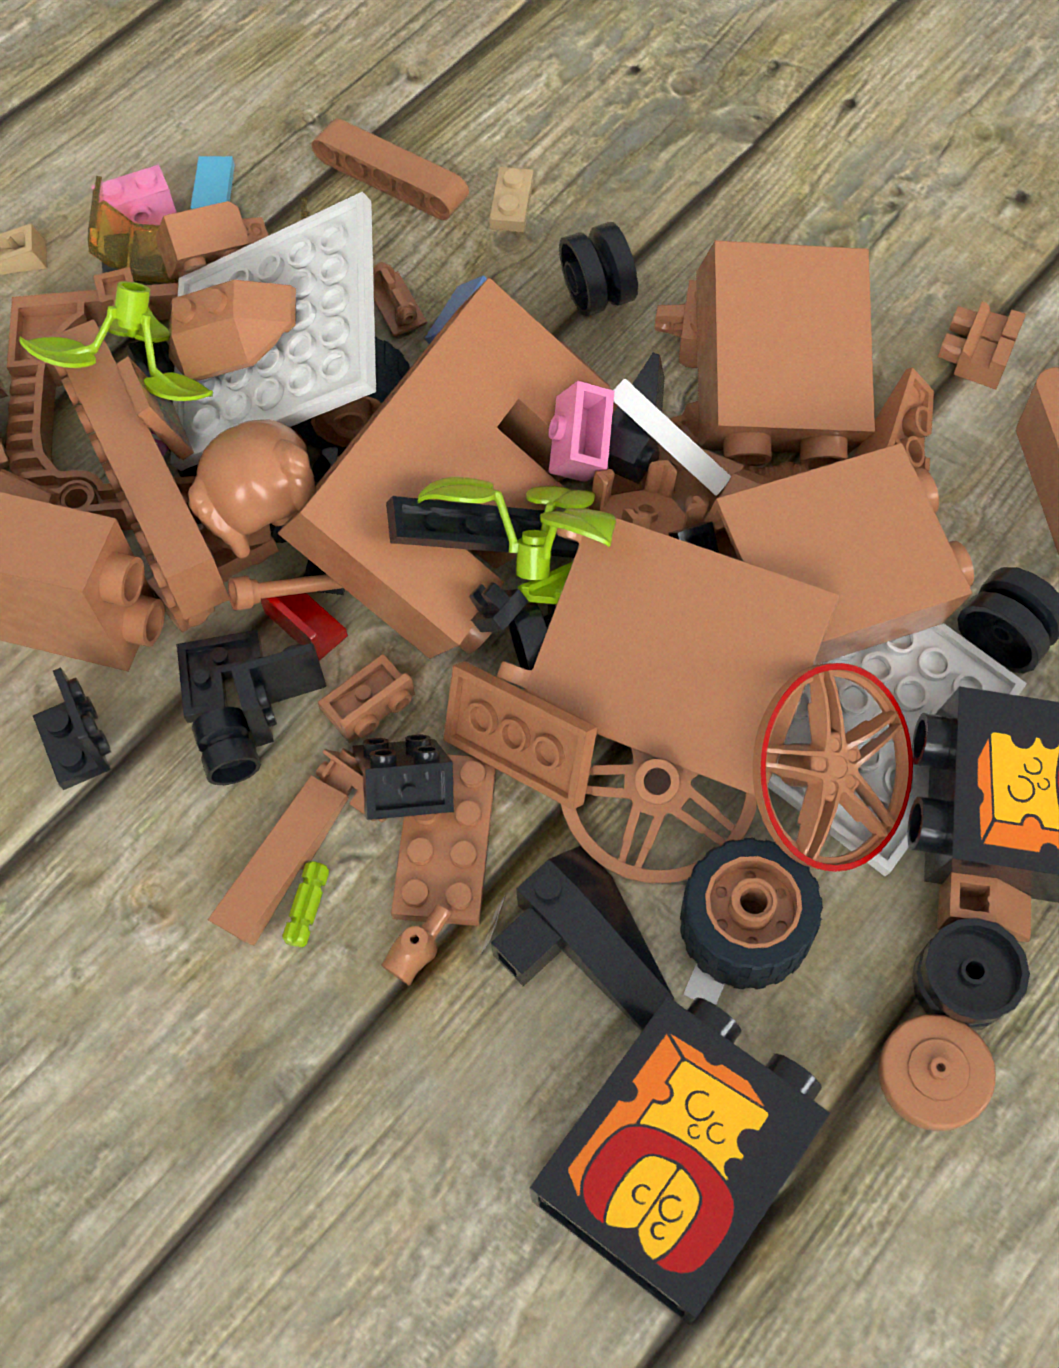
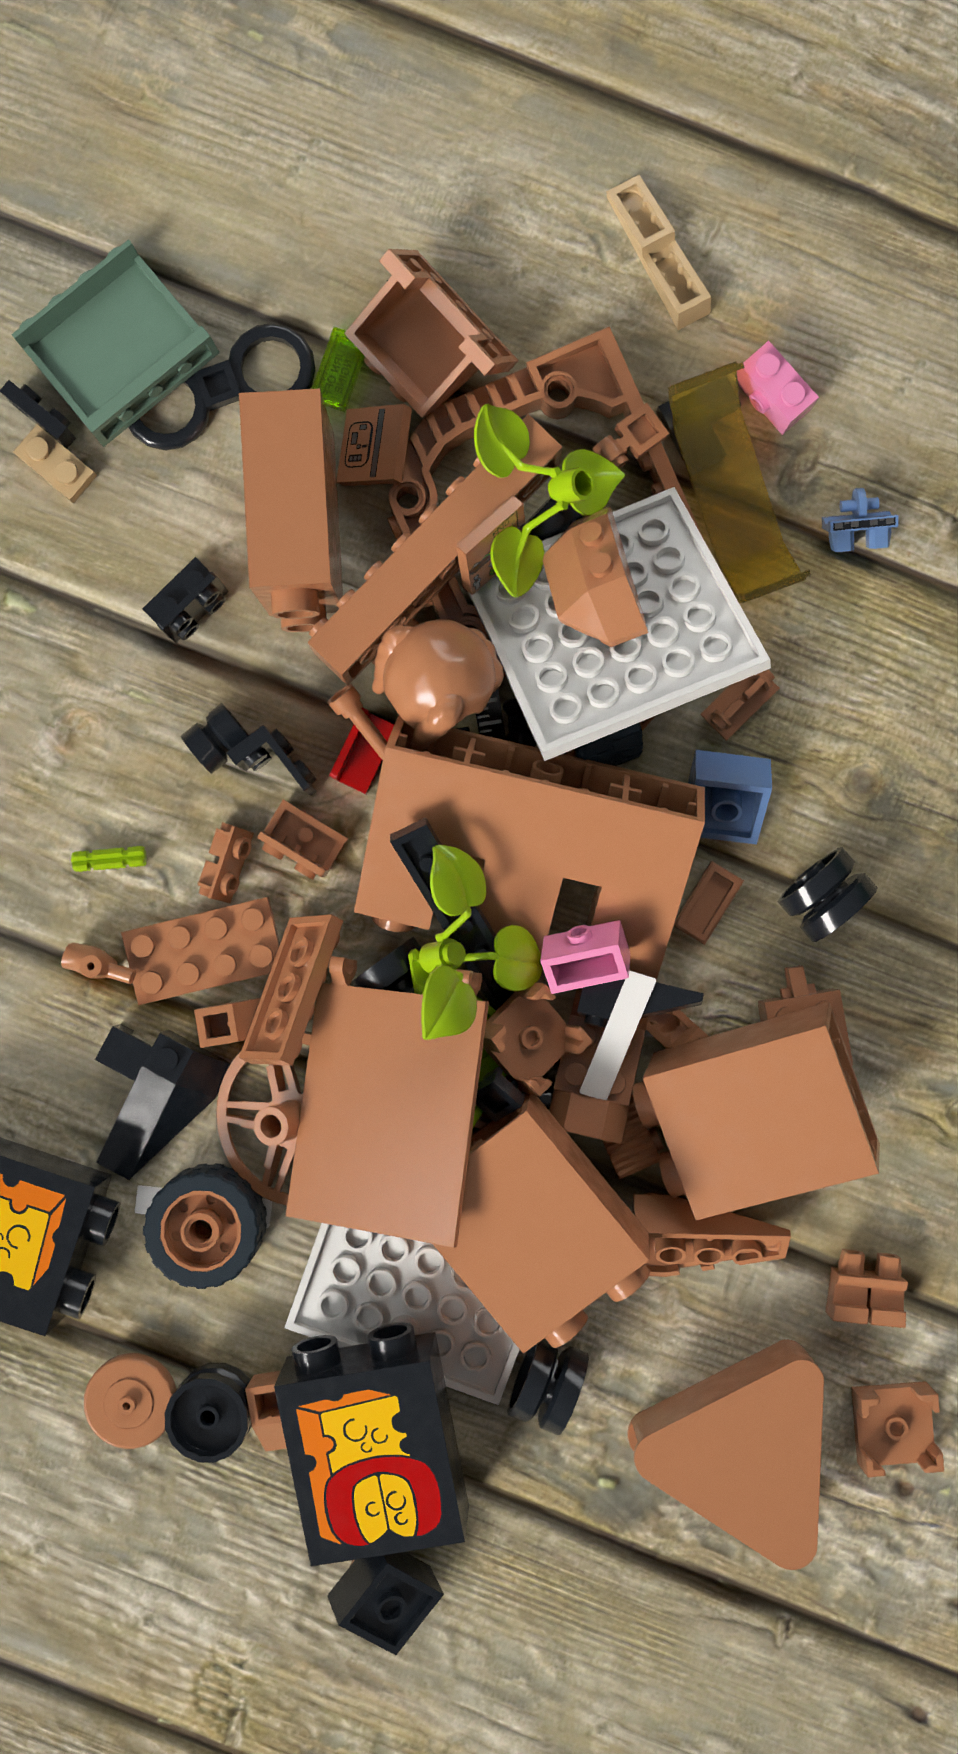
camera: 70 degrees right, 25 degrees up
nougat hinge [155,201,268,280] -> none
black plate [176,630,263,723] -> none
medium azure tile [190,156,235,209] -> none
nougat slope [207,775,349,945] -> none
nougat beam [311,118,469,220] -> none
black bracket [352,734,454,820] -> none
black tile [469,582,528,632] -> none
white sticker [480,896,506,955] -> none
tan plate [489,167,534,232] -> none
nougat wheel [753,663,913,872] -> none
none -> nougat slope [194,997,261,1048]
none -> medium blue hips [822,488,898,552]

